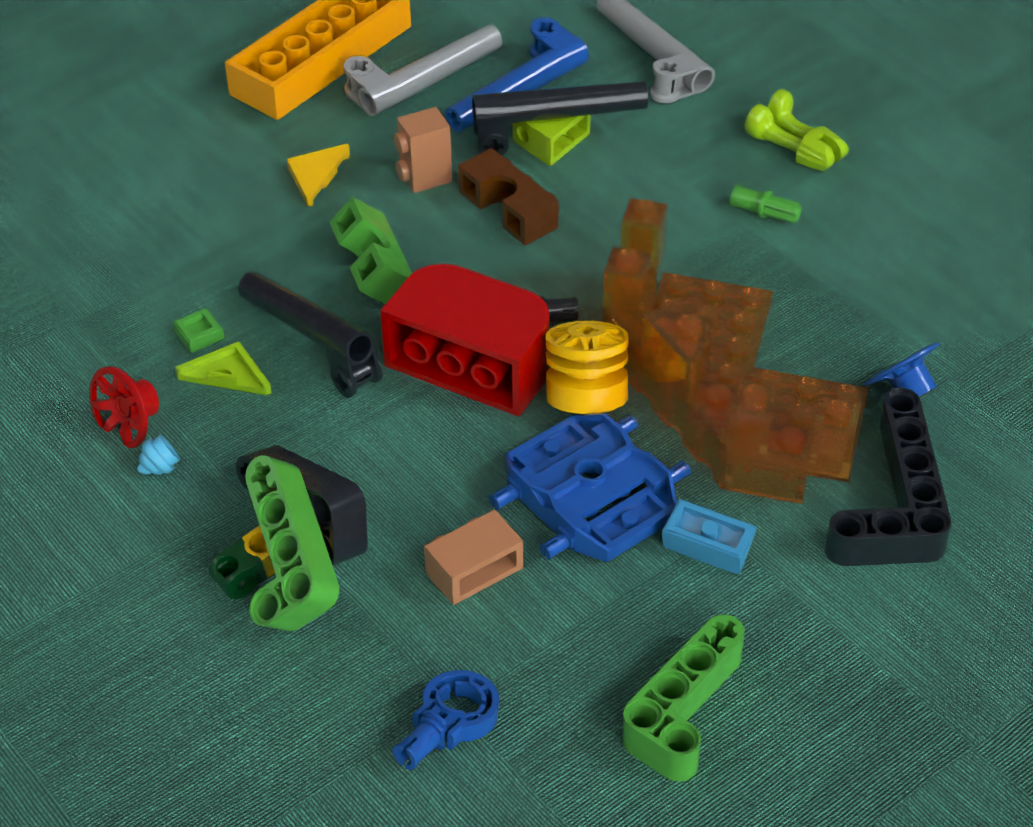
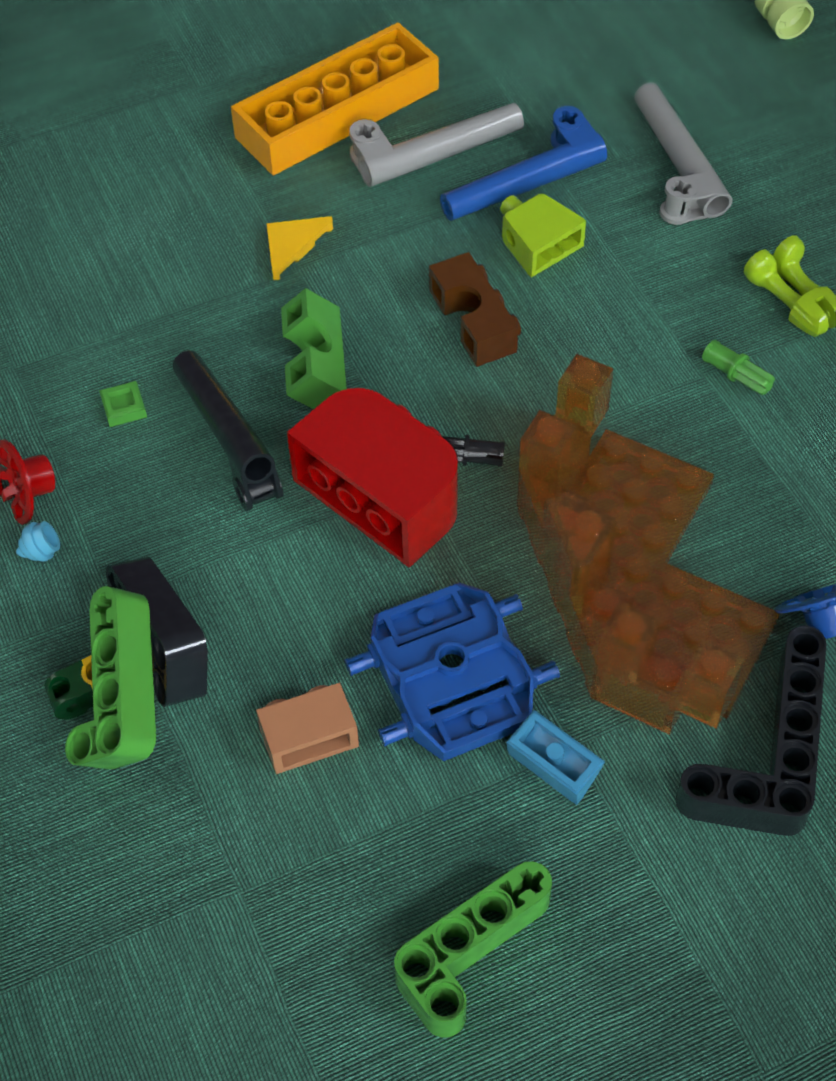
camera: 15 degrees right, 10 degrees up
lime tile [175,341,271,395] -> none
blue pin [392,670,499,770] -> none
nougat piece [394,107,452,193] -> none
black axle [472,81,648,156] -> none
yellow wheel [546,321,628,414] -> none

